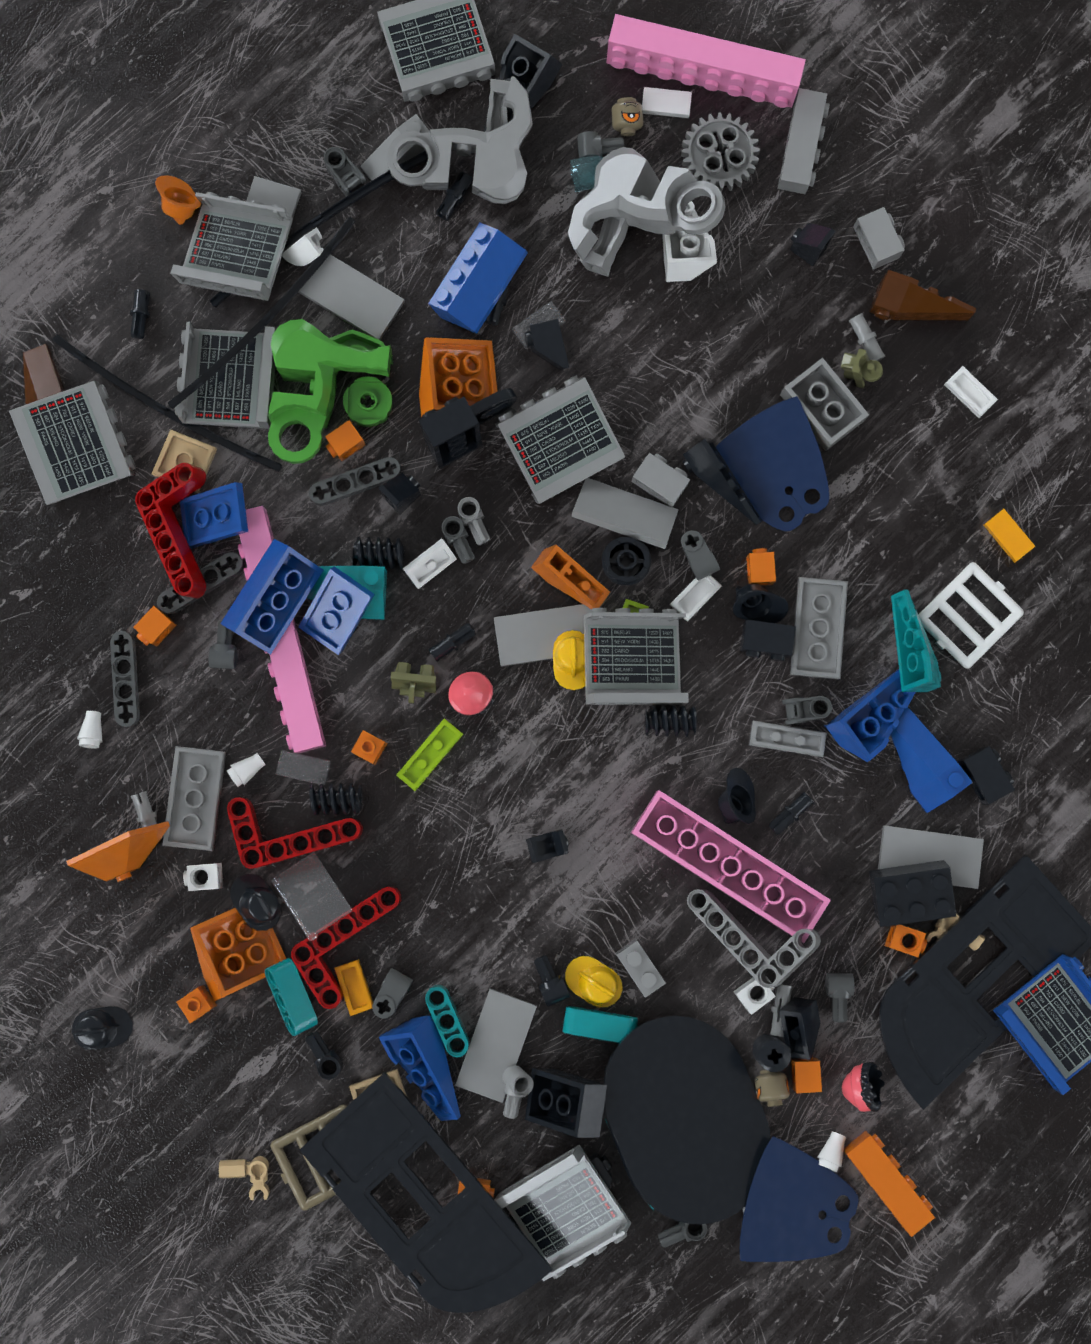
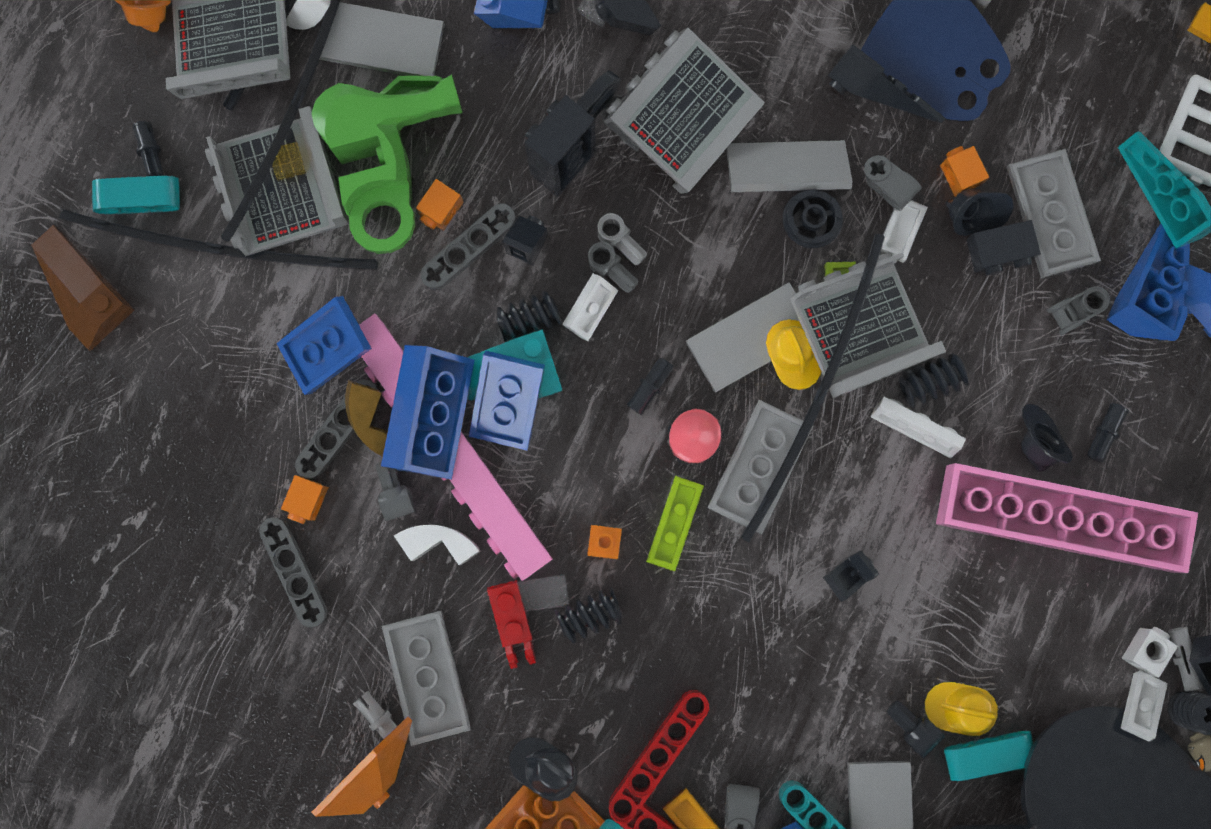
camera: 20 degrees left, 0 degrees up
panel [9,381,136,505] -> none
white cone [77,711,103,749] -> none
red beam [135,463,206,598] -> none
tan tile [152,430,217,494] -> none
white brick [183,863,223,891] -> none
white cone [227,753,265,787] -> none
red beam [227,797,363,869] -> none
clear piece [271,852,353,941] -> none
bright green plate [343,377,393,427] -> none
olive hips [391,662,437,704] -> none
orange slope [419,337,498,418] -> none
orange slope [531,545,610,609] -> none
light grey brick [615,939,666,998] -> none
light grey brick [631,453,690,507] -> none
light grey beam [687,889,821,988] -> none
light grey tile [749,721,827,757] -> none
none -> teal beam [92,176,180,214]
none -> clear yellow tile [268,142,307,181]
none -> pearl gold brick [345,380,388,457]
none -> white brick [394,525,481,565]
none -> red hinge [487,580,536,669]
none -> light grey tile [707,400,813,534]
none -> black piece [741,234,885,543]
none -> white plate [871,397,966,458]
none -> white plate [1121,670,1168,741]

